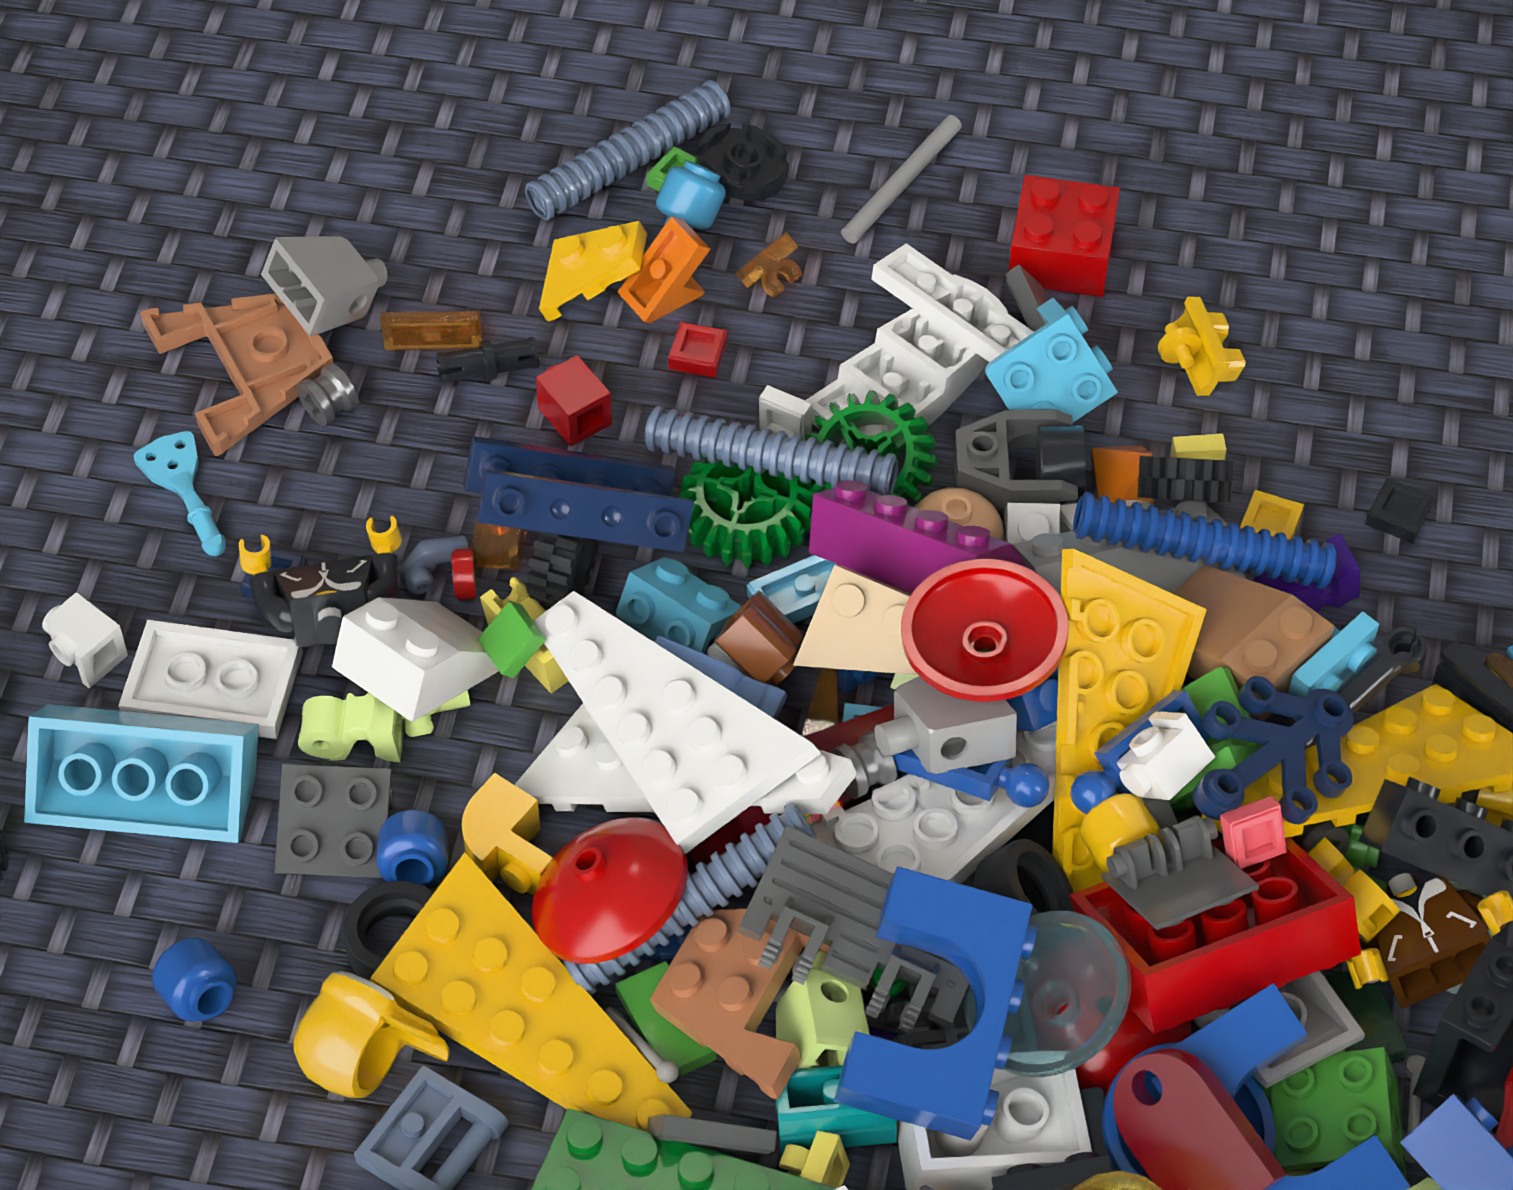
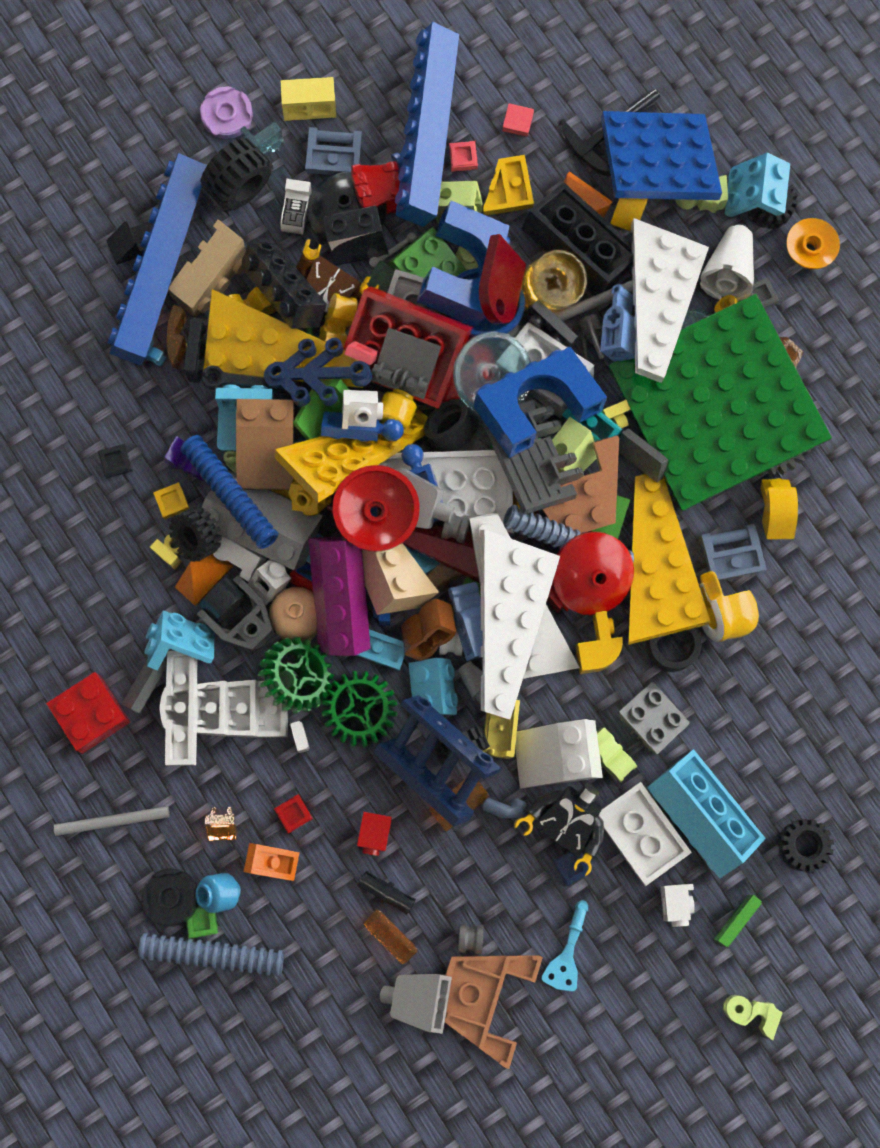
camera: 140 degrees left, 25 degrees up
blue head [152,937,237,1022] -> none
blue head [376,809,449,888] -> none
red tile [451,548,477,601] -> none
bright green tile [477,601,546,678] -> none
yellow wing [539,221,647,321] -> none
light grey hinge [605,1006,679,1084] -> none
sand blue piece [645,406,898,496] -> none
yellow hips [1157,296,1246,396] -> none

